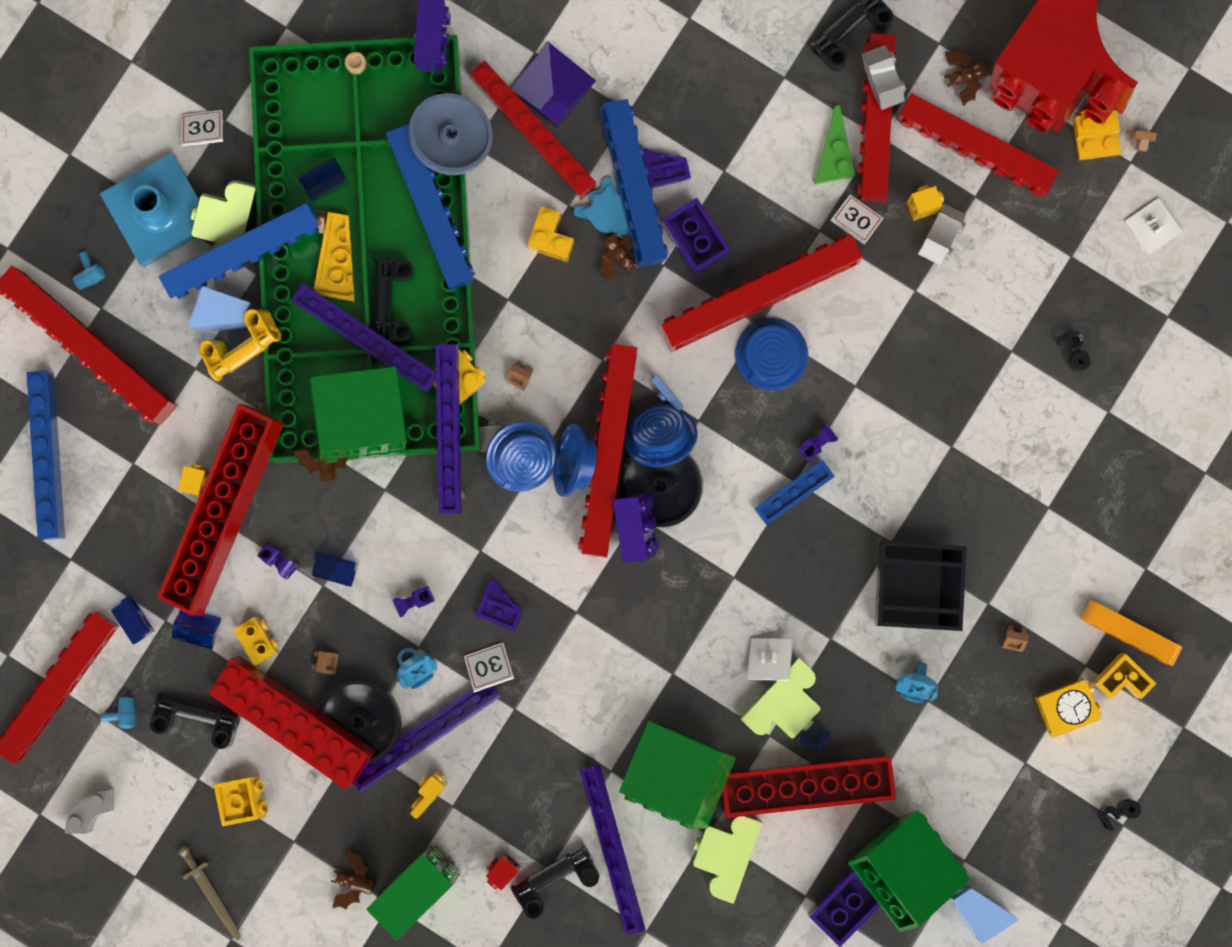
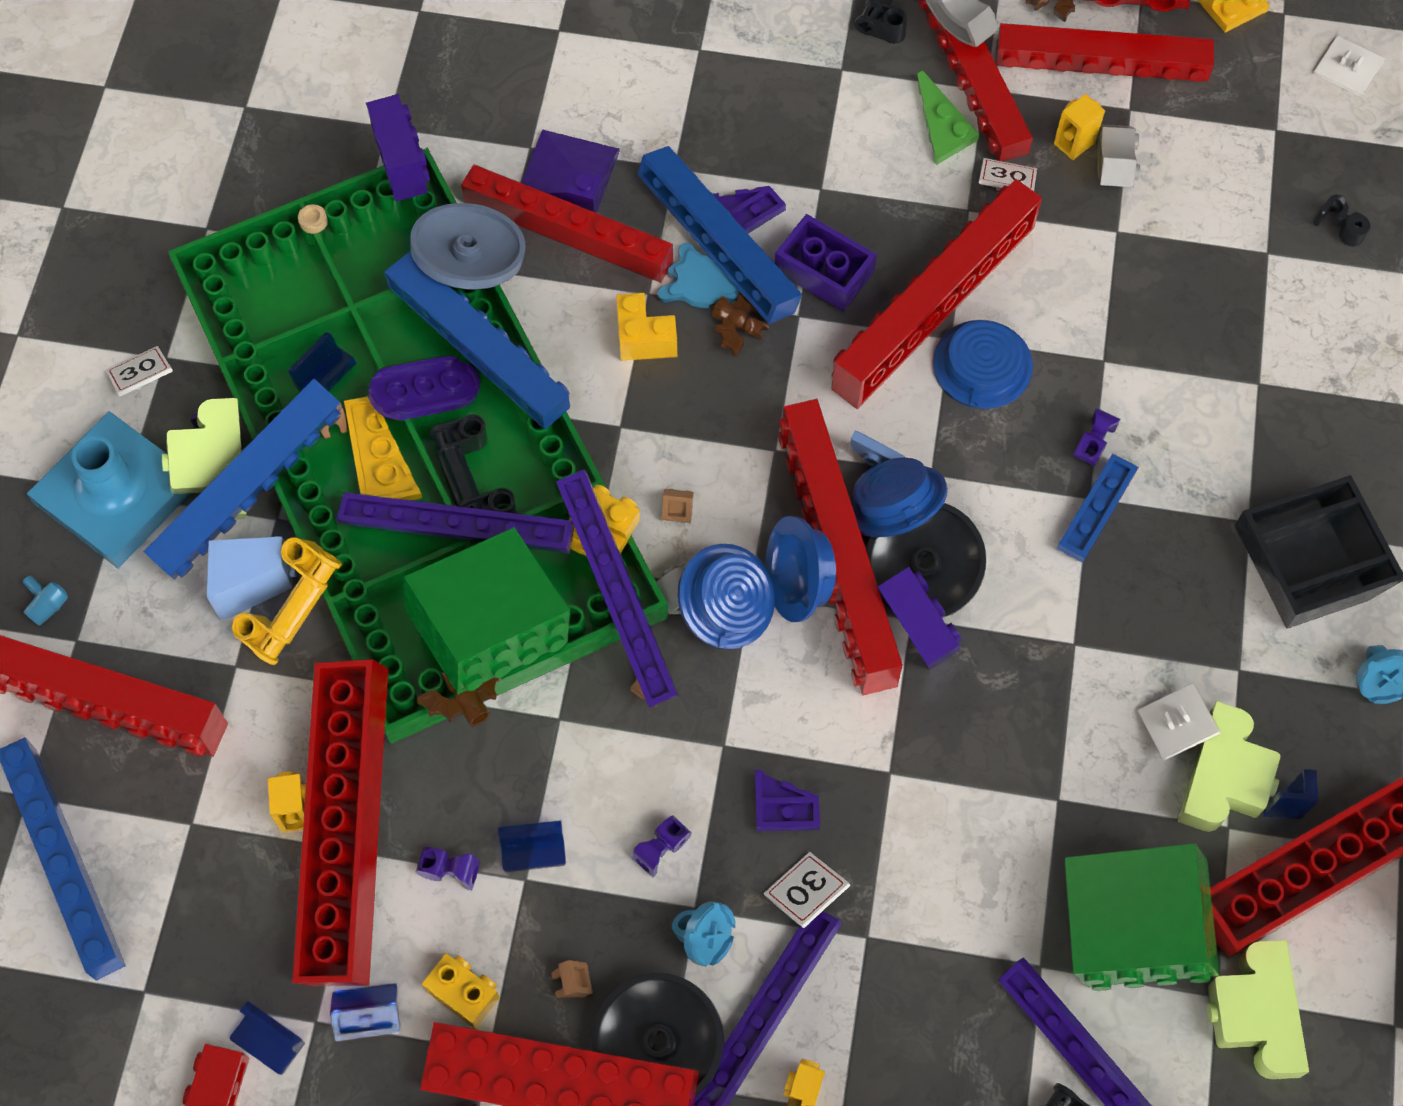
camera: 30 degrees left, 20 degrees down
none -> dark purple tile [368,356,481,420]

